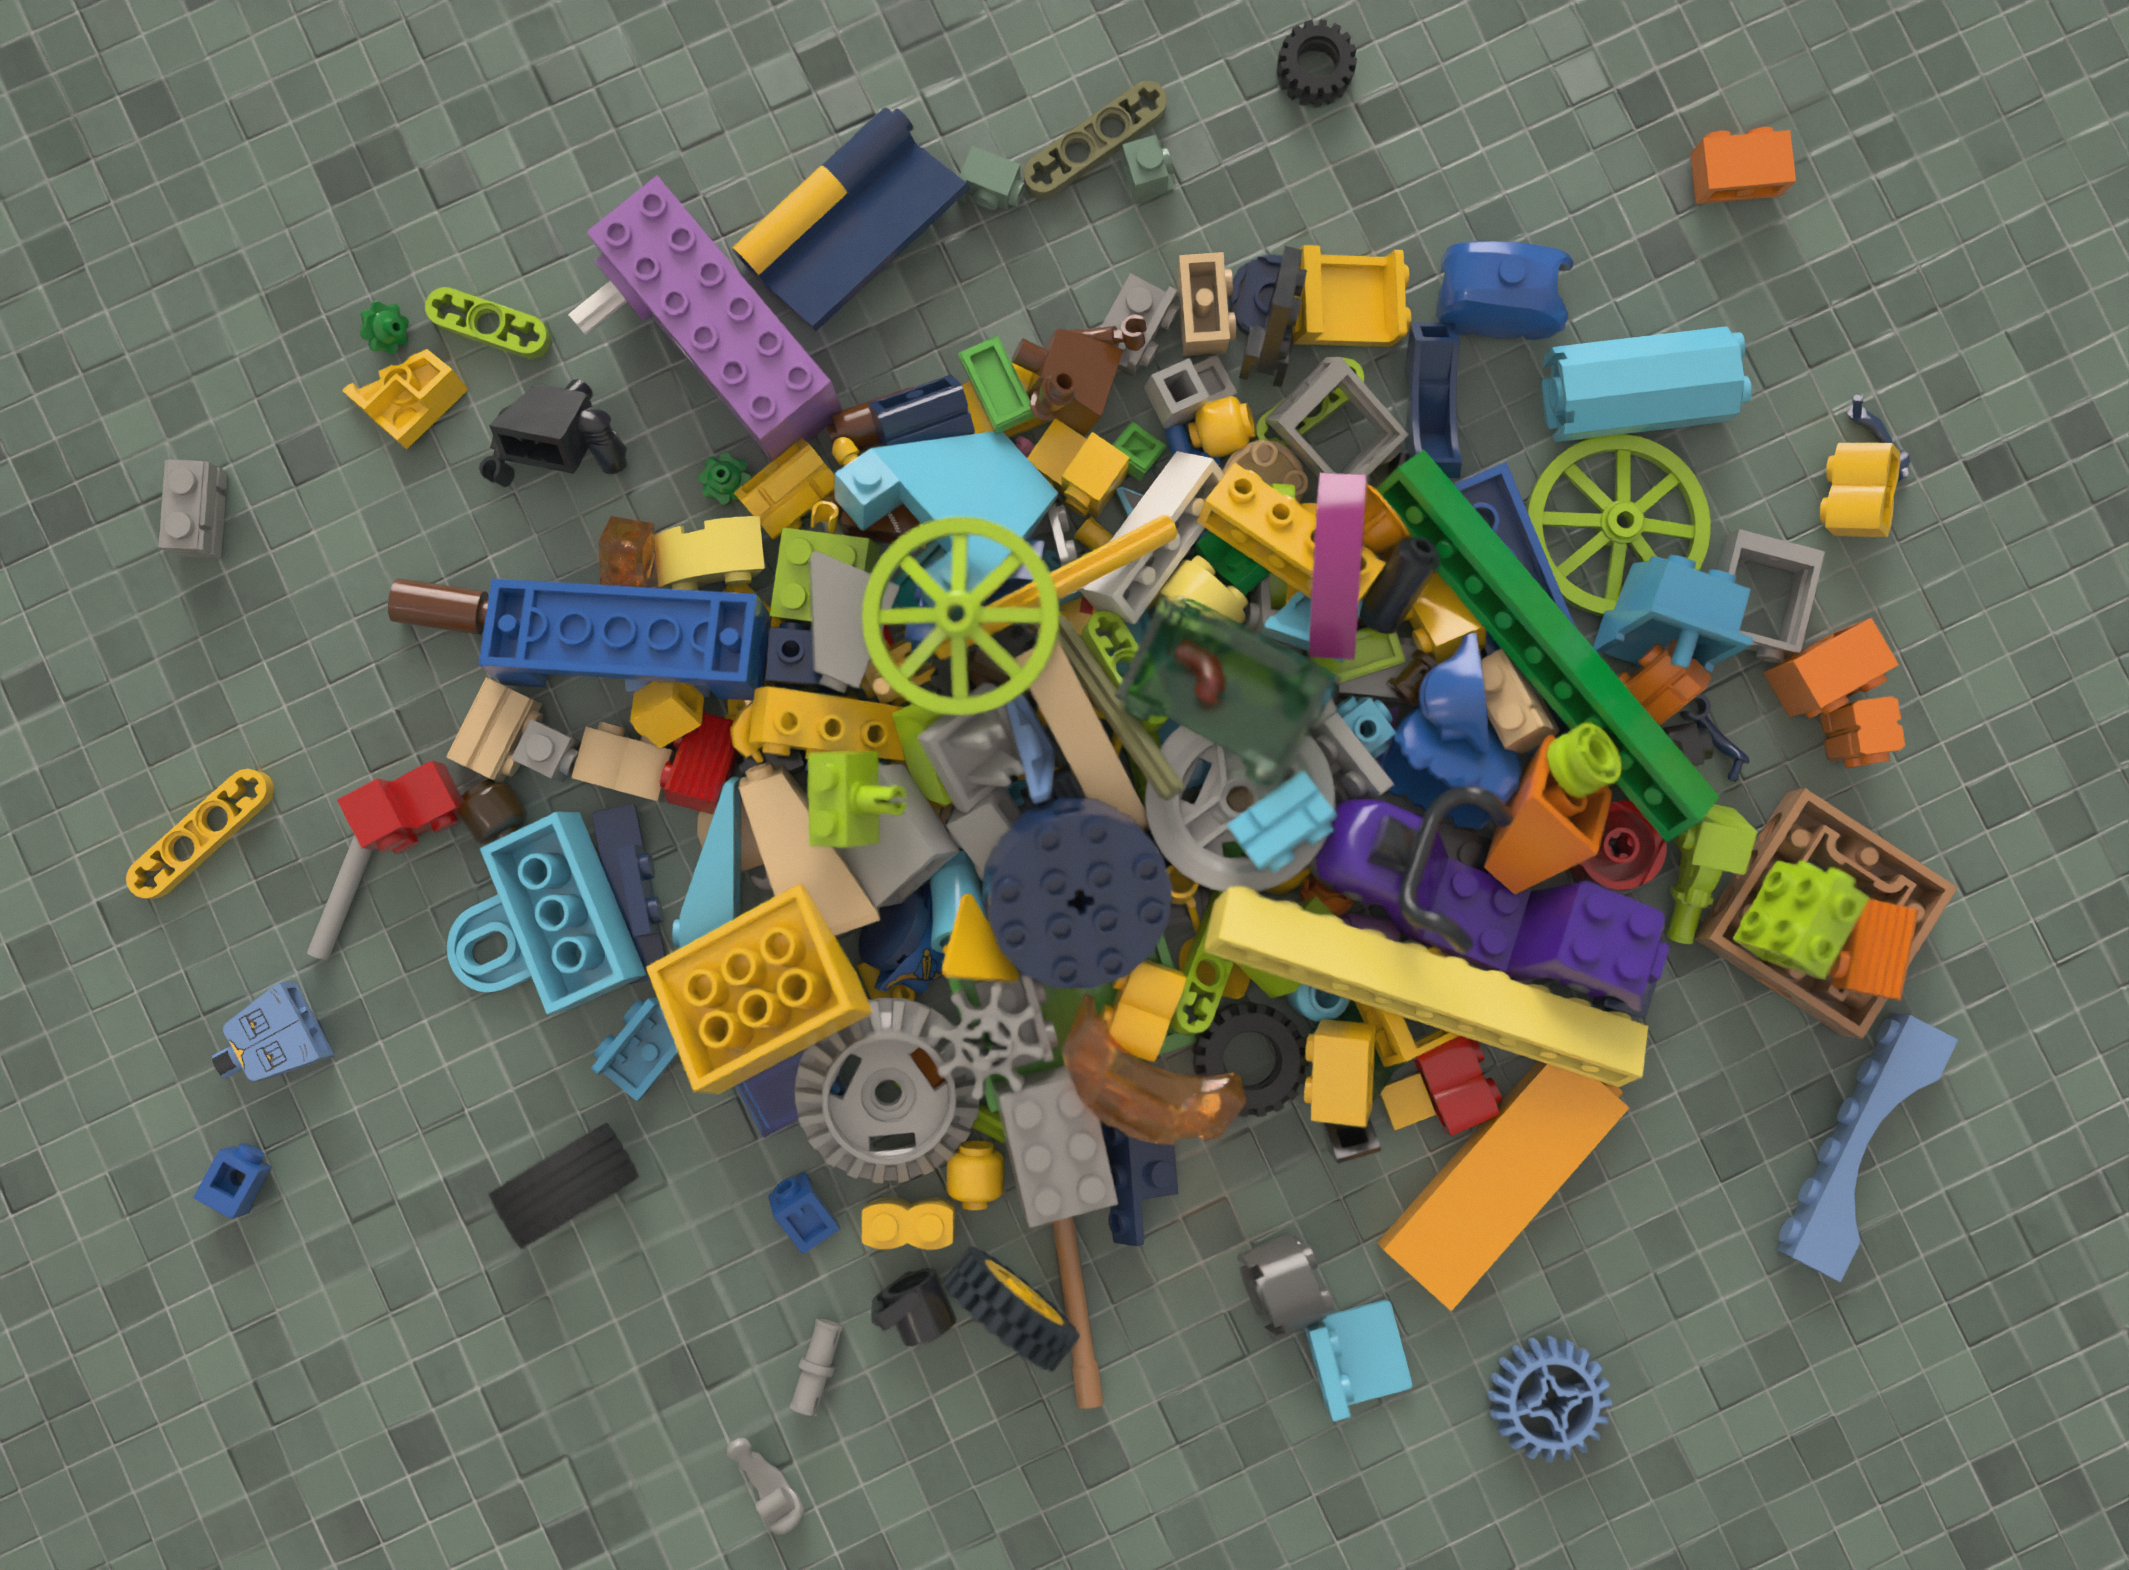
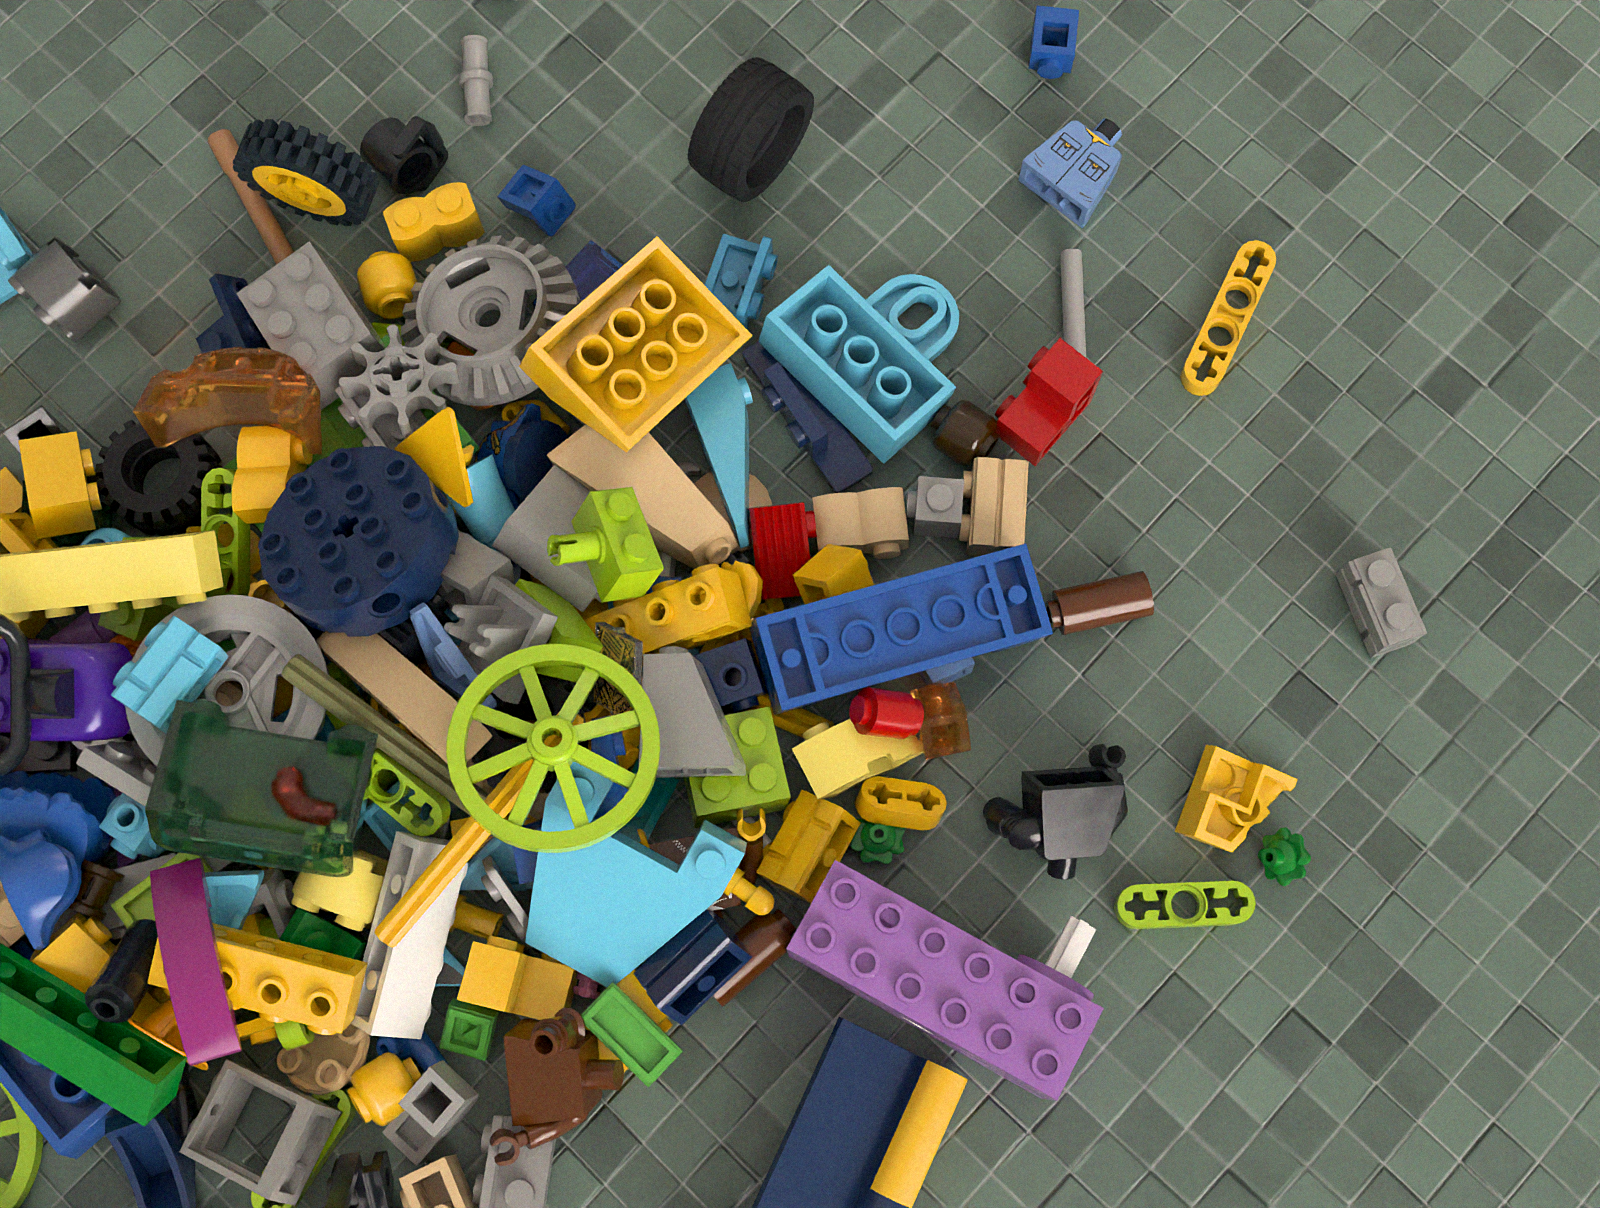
camera: 165 degrees right, 10 degrees down
none -> clear piece [594,622,643,716]
none -> red brick [849,687,924,739]
none -> yellow beam [855,776,947,830]

